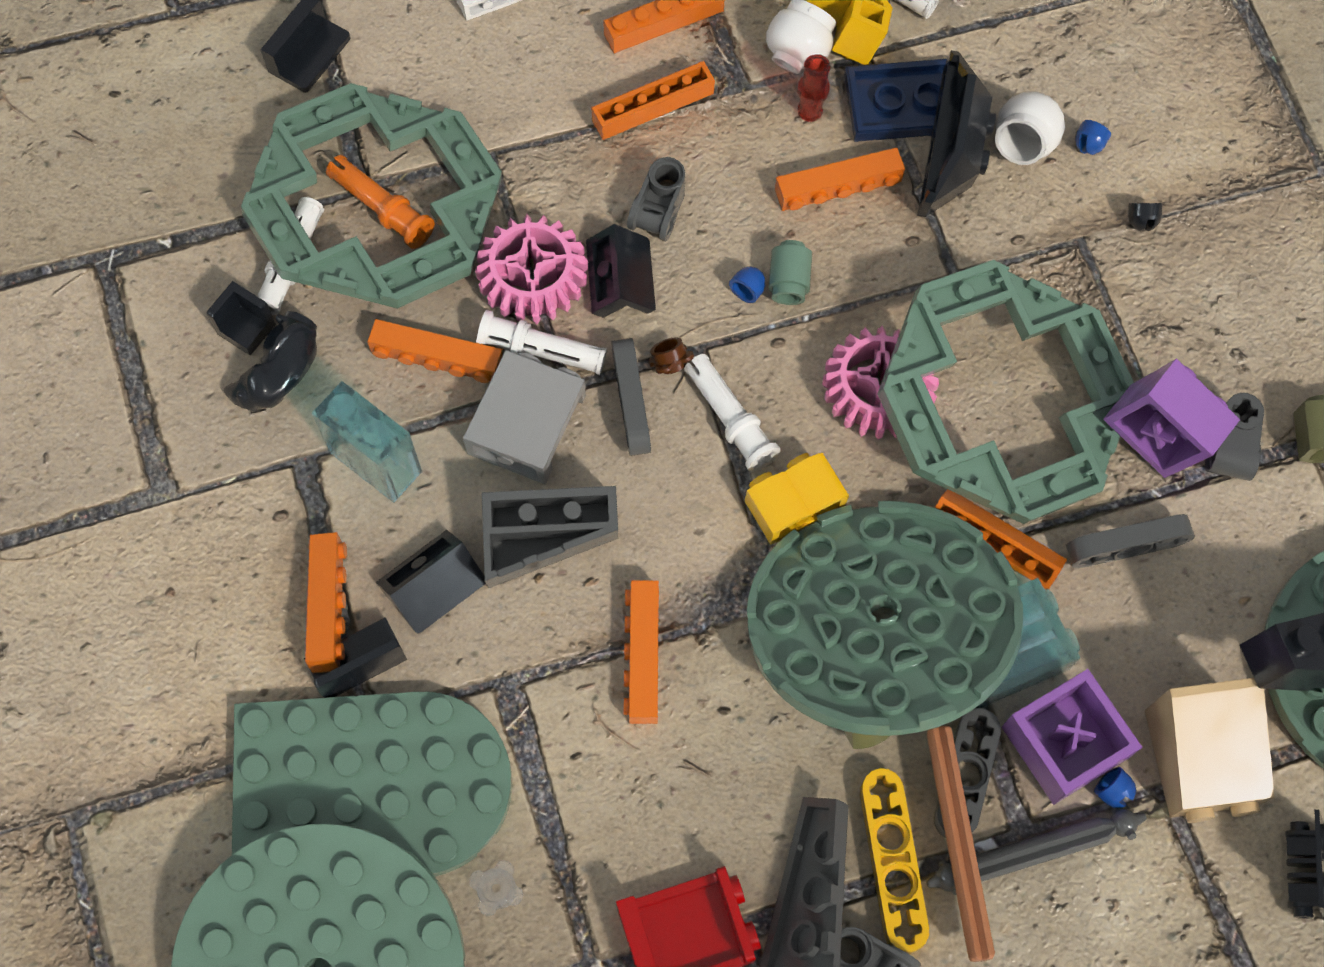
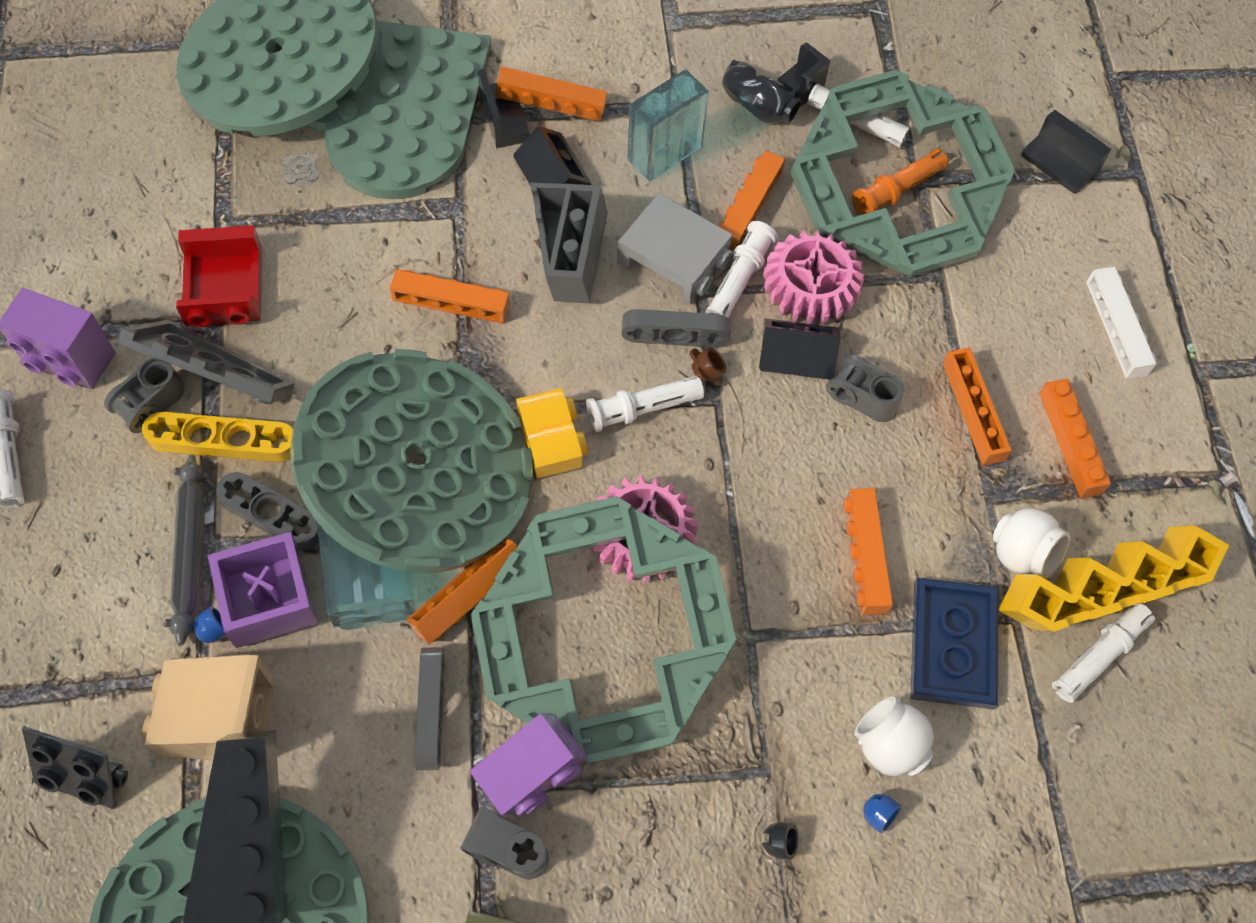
camera: 100 degrees right, 5 degrees down
blue hinge [729,266,765,303] -> none
sand green brick [768,240,813,305] -> none
clear red pin [797,54,830,122] -> none
black wedge [917,50,996,217] -> none
nougat axle [927,726,995,962] -> none

